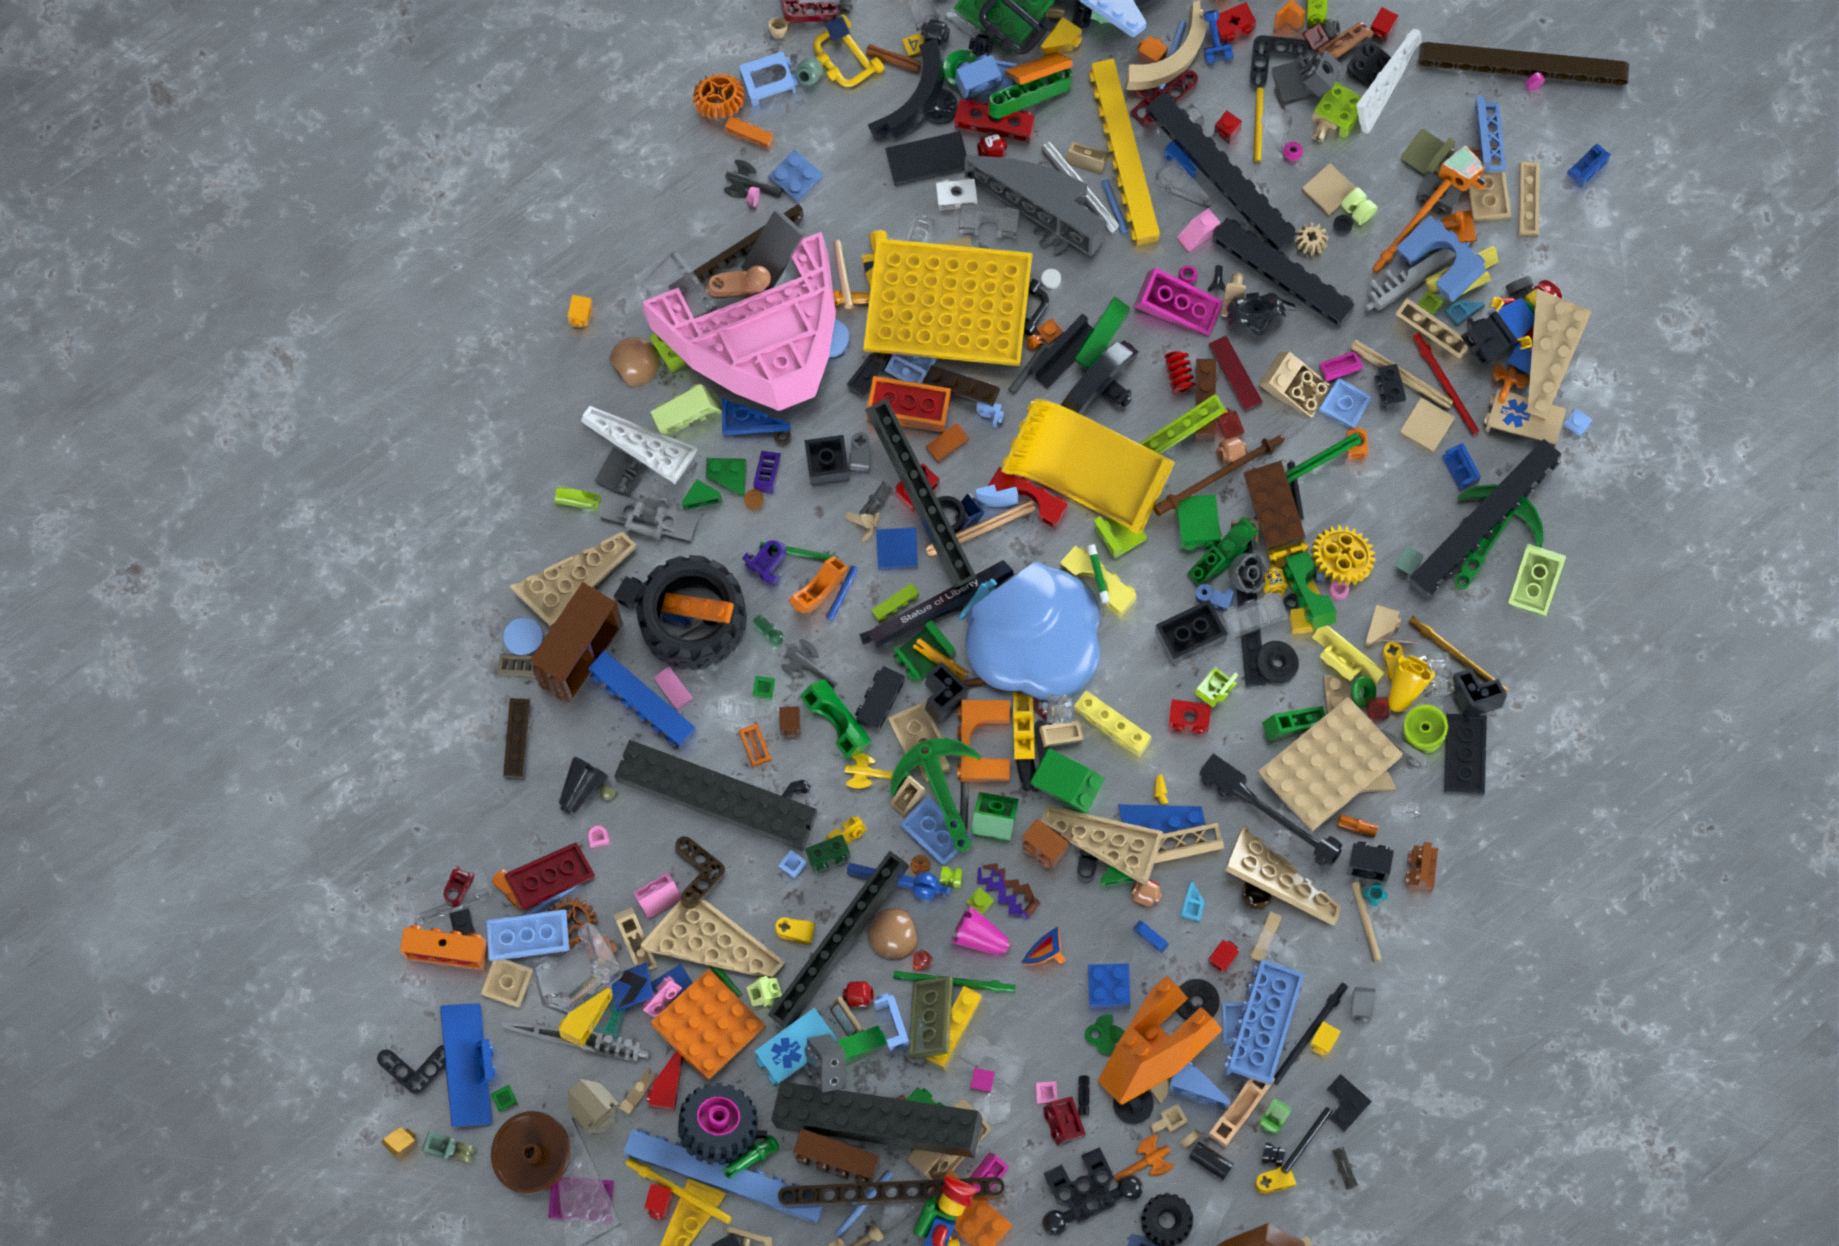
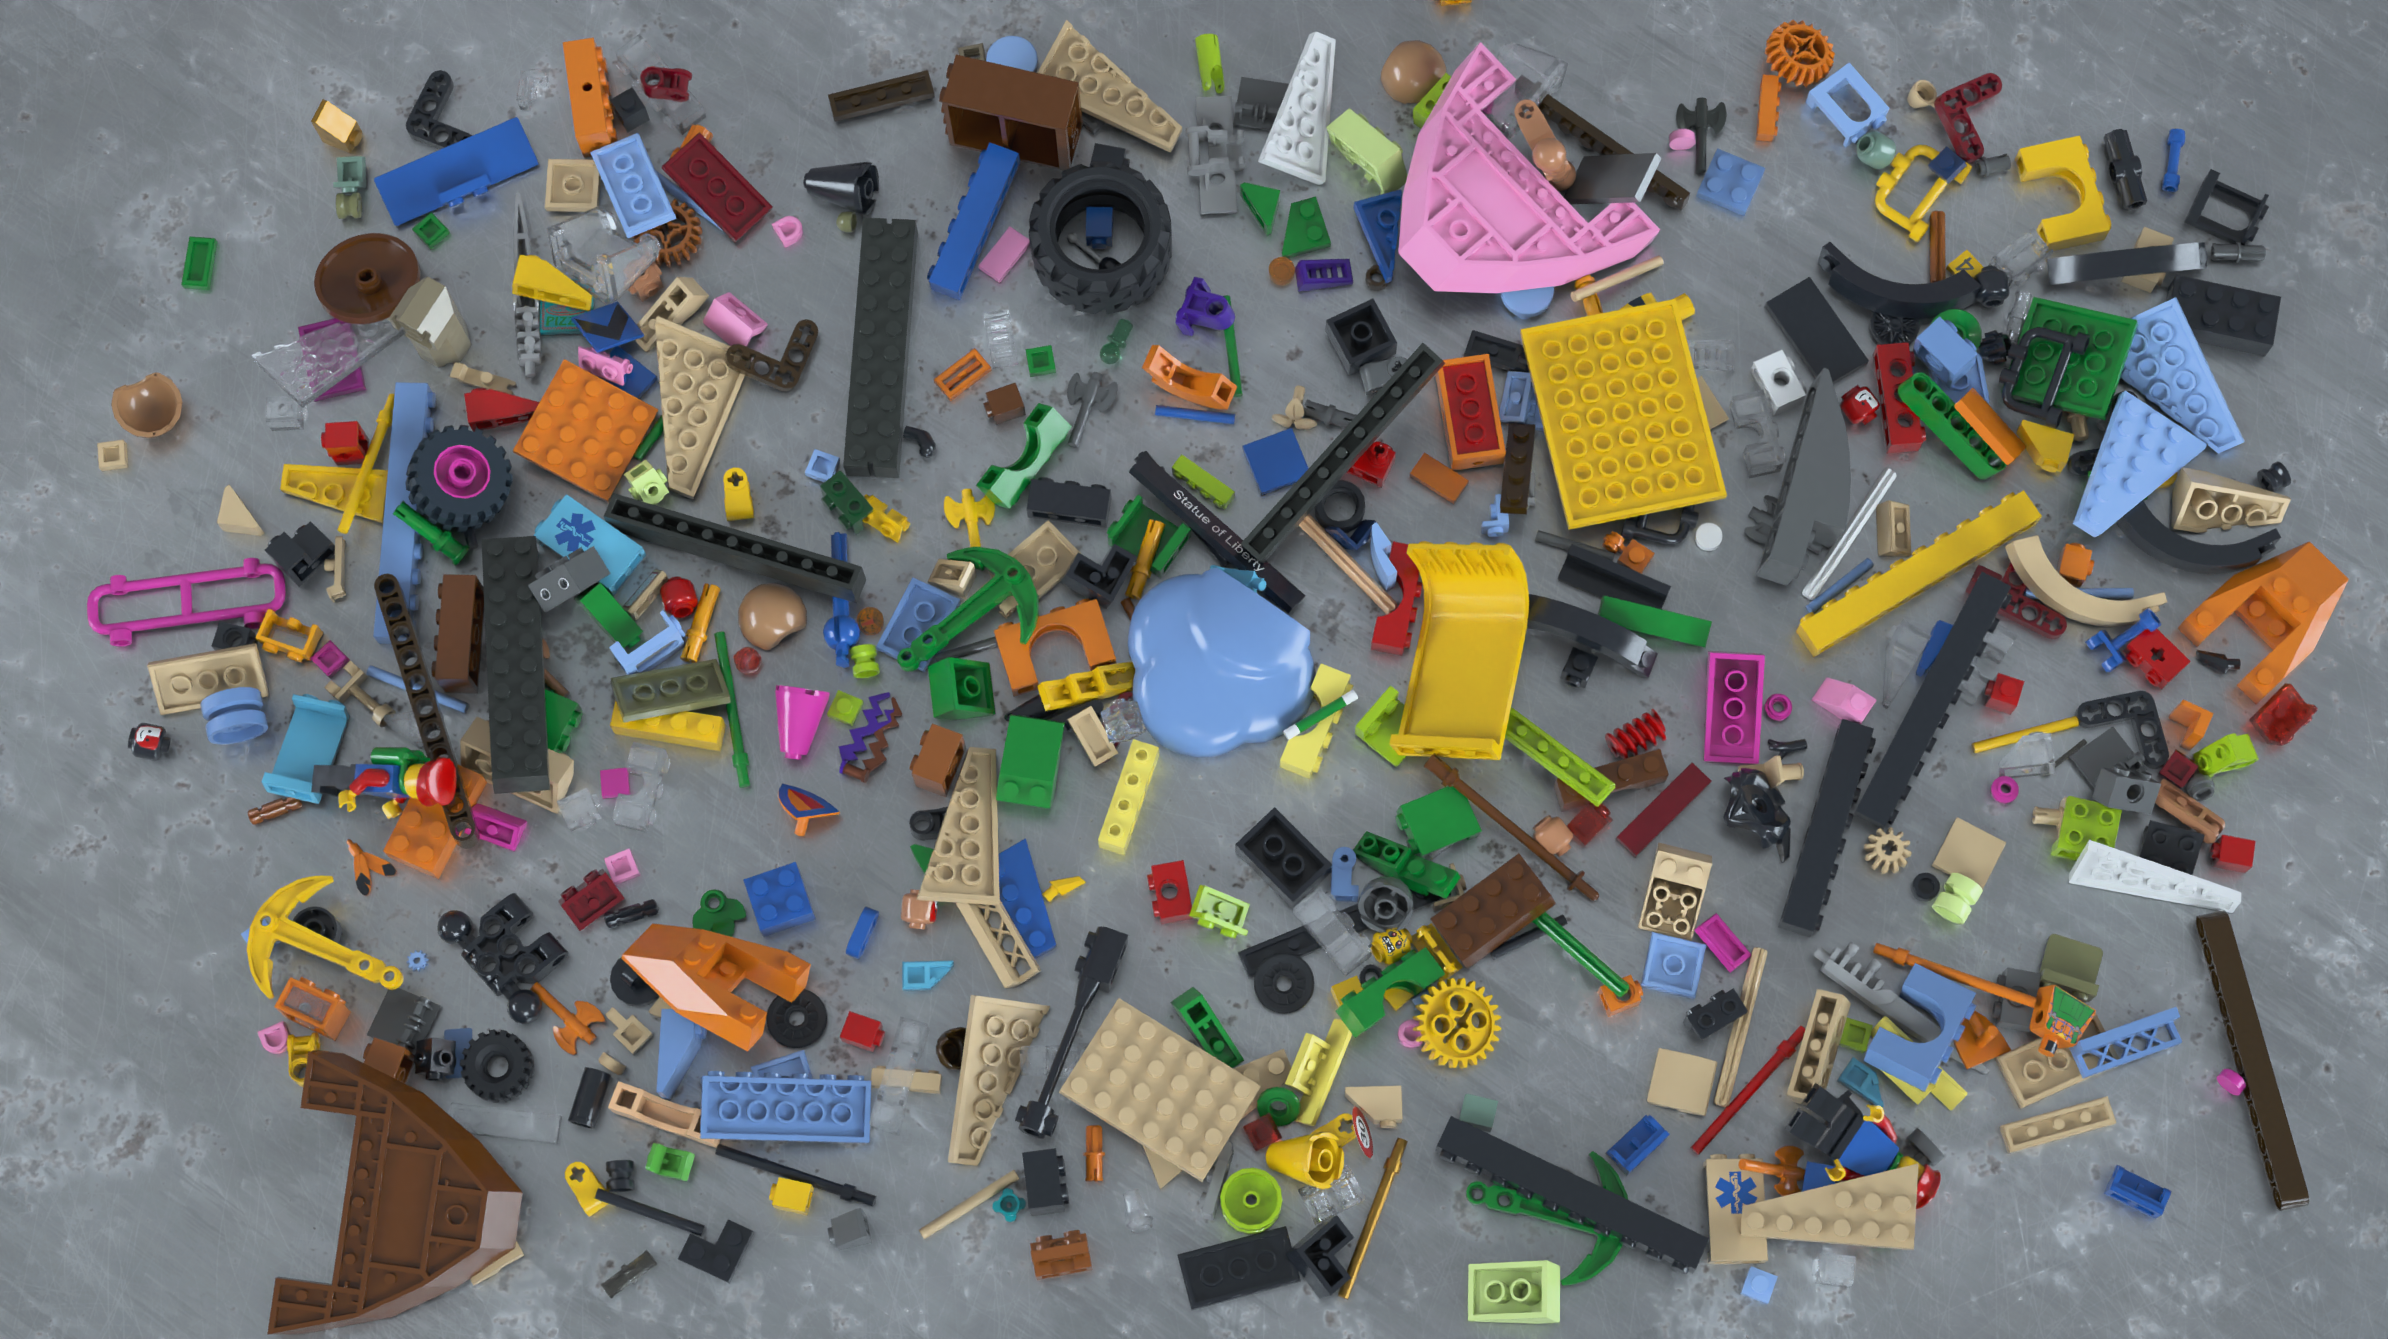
camera: 70 degrees right, 0 degrees up
orange plate [661,593,734,623] -> none
none -> light orange pin [680,583,721,663]

